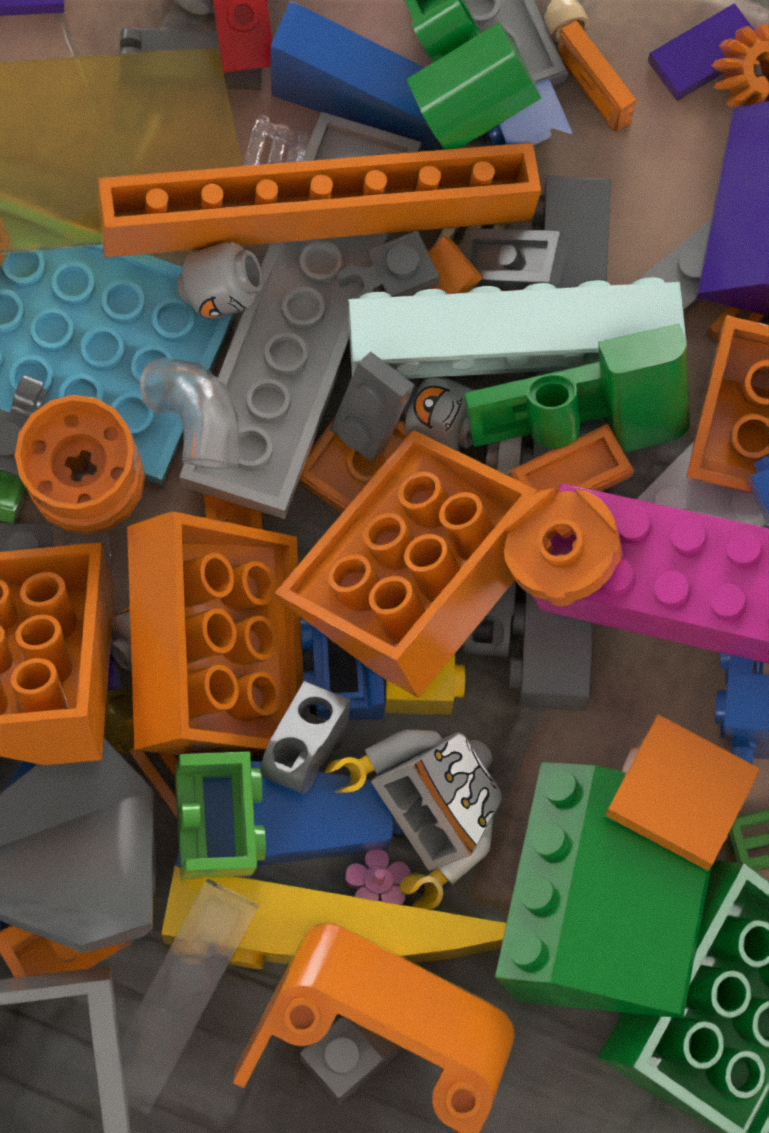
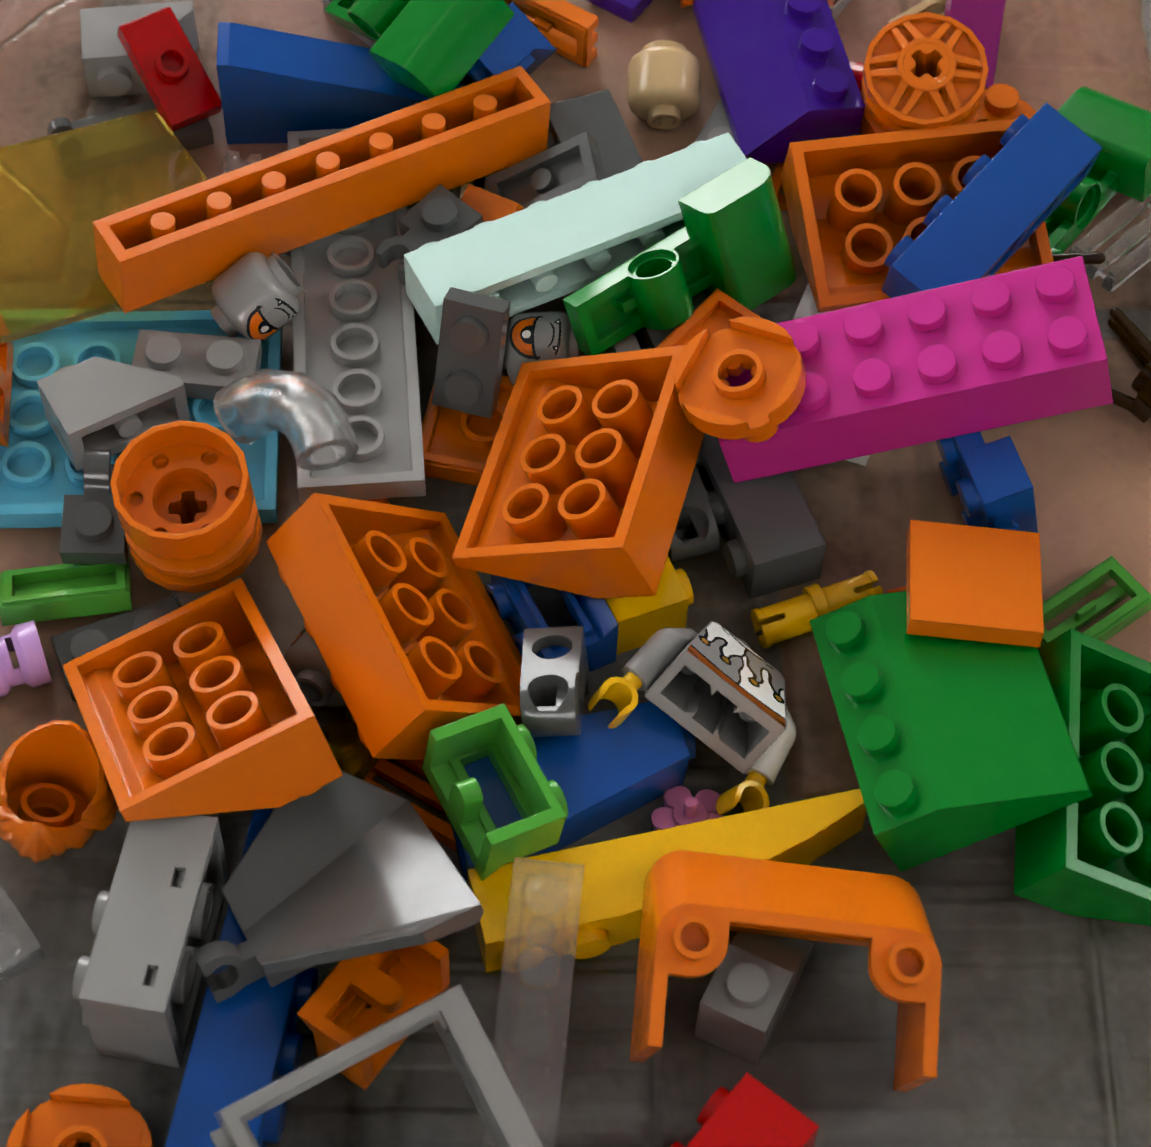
camera: 20 degrees left, 15 degrees down
none -> light grey slope [37,356,191,471]
none -> light grey plate [132,329,263,403]
none -> tan head [628,40,701,130]
none -> yellow pin [751,570,883,649]

